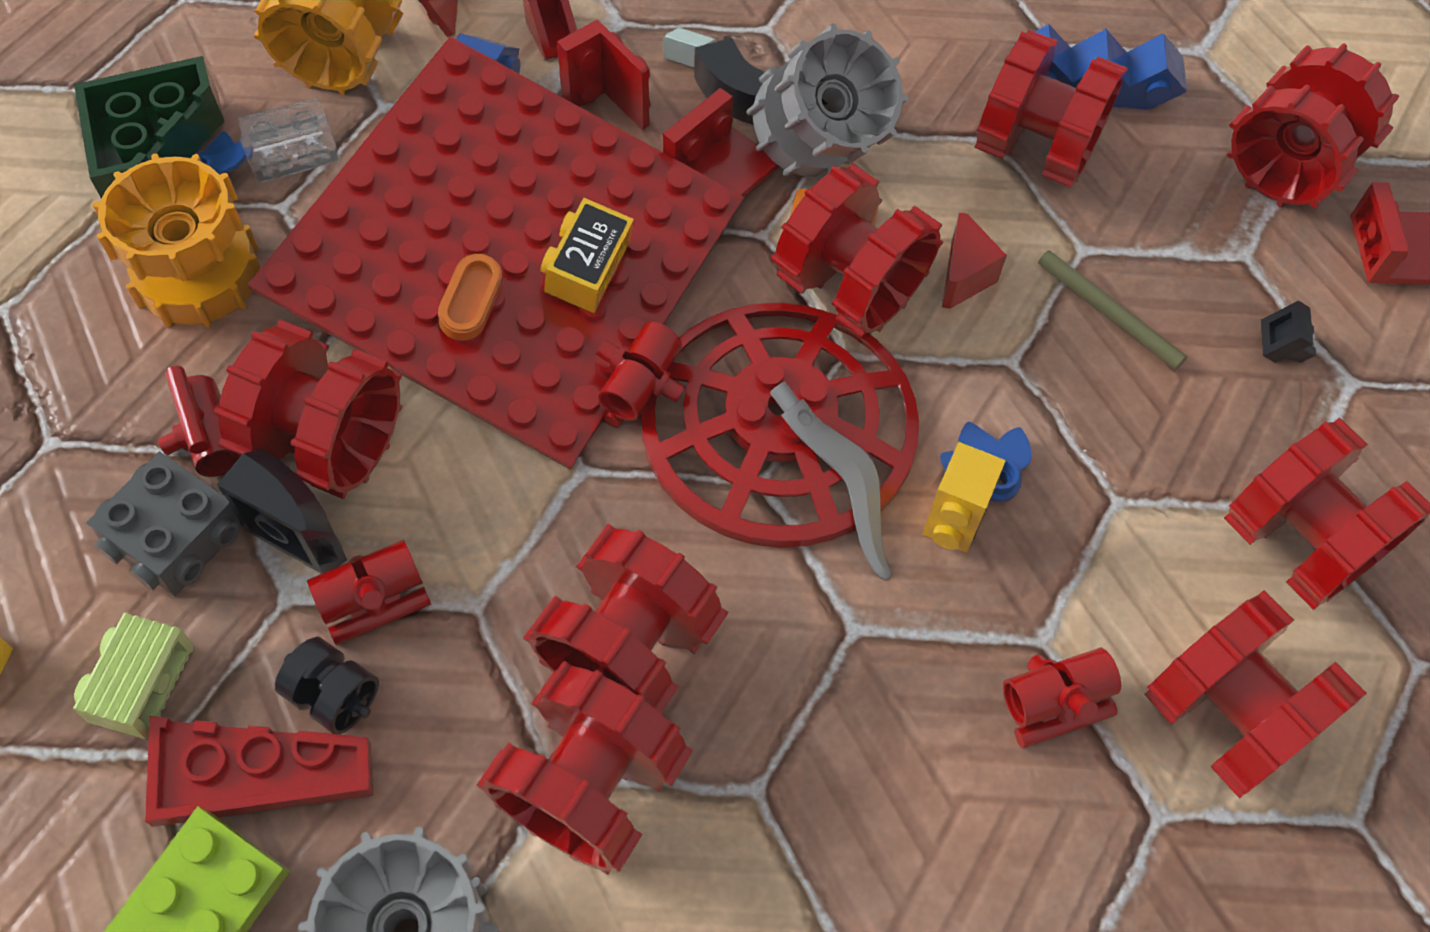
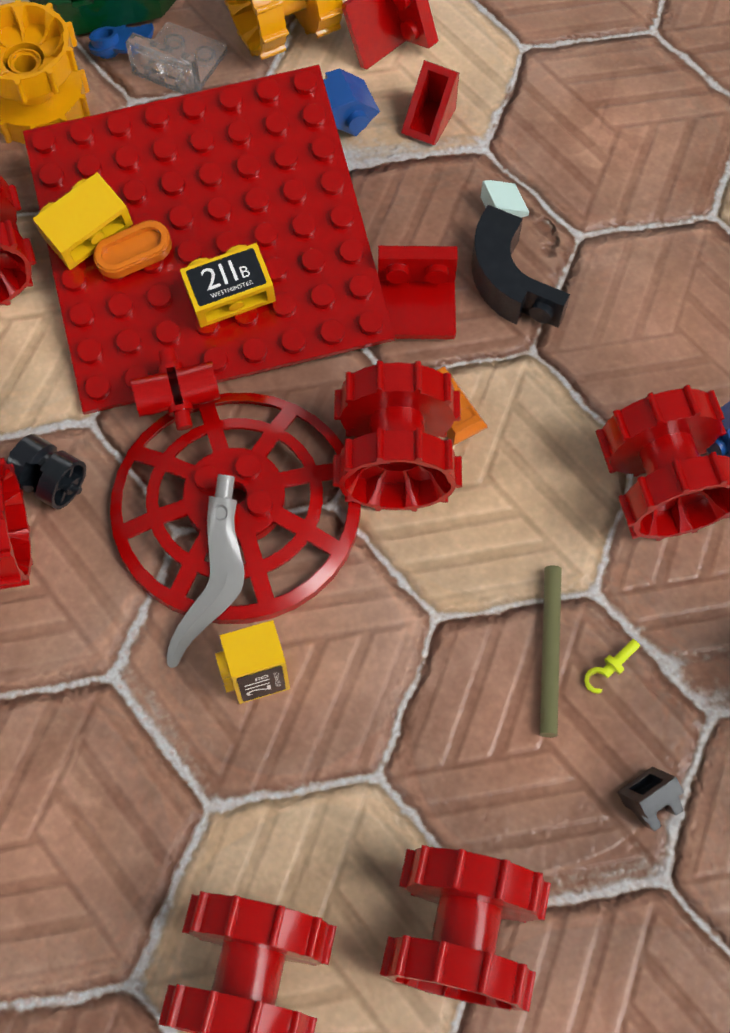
camera: 50 degrees right, 5 degrees up
red bracket [557,19,651,130] -> none
light grey piece [747,23,909,181] -> none
blue plate [940,421,1032,502] -> none
red slope [942,212,1007,309] -> none
red pin [1003,647,1121,749] -> none
none -> black wheel [6,434,86,510]
none -> yellow brick [33,172,133,270]
none -> neon yellow hand [584,639,640,694]

